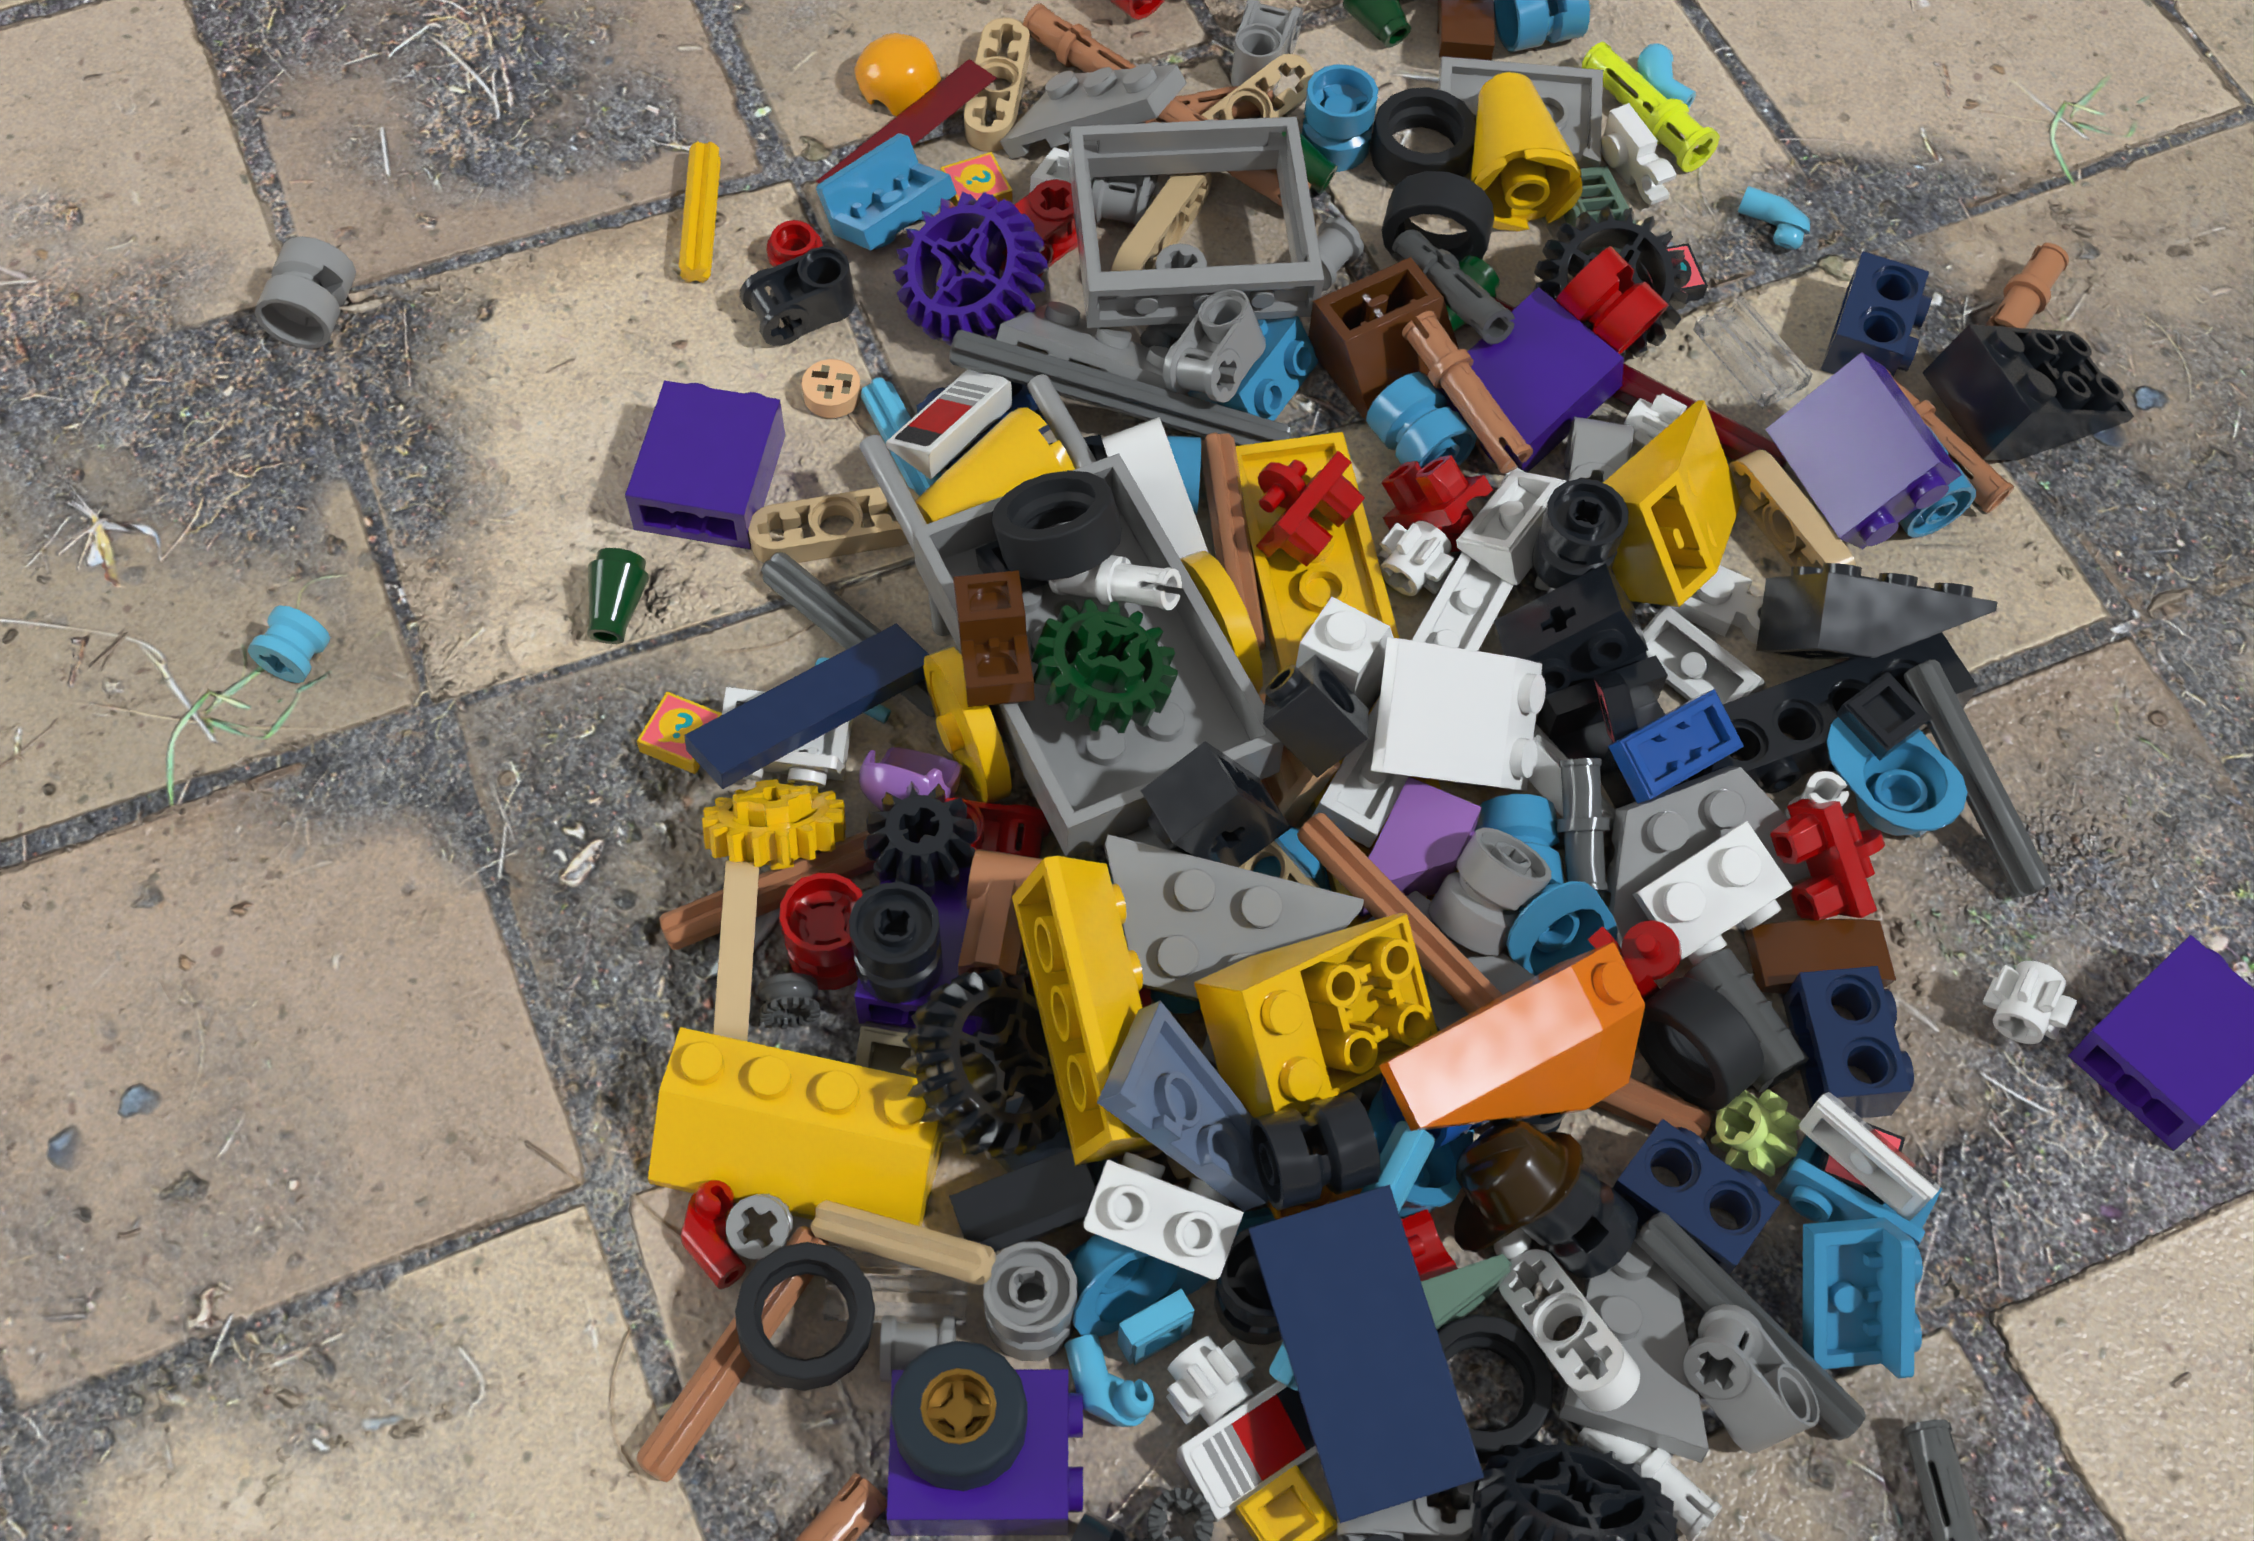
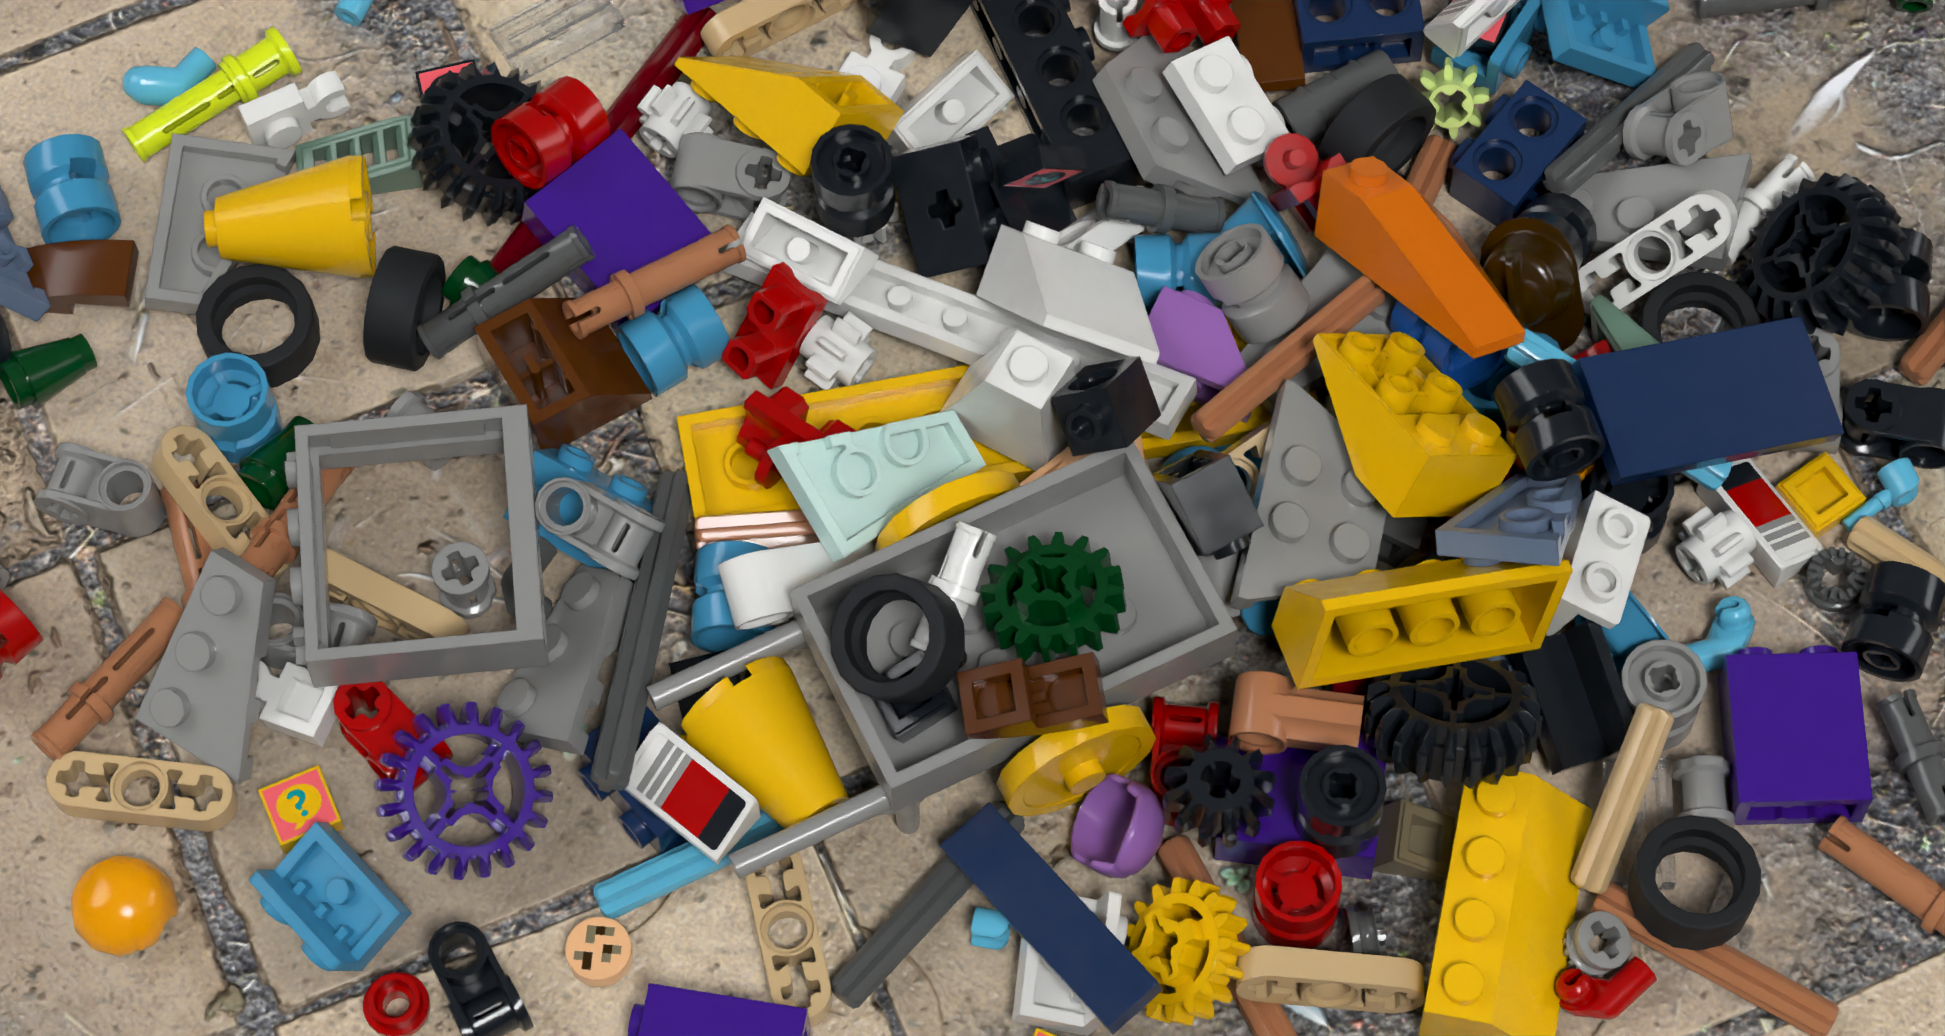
camera: 85 degrees left, 5 degrees up
dark red sticker [816,59,997,183] -> none
black wheel [890,1340,1028,1491] -> none
medium azure tile [1117,1289,1194,1365] -> none
blue plate [1608,689,1744,804] -> none
none -> light aqua wing [767,410,986,563]

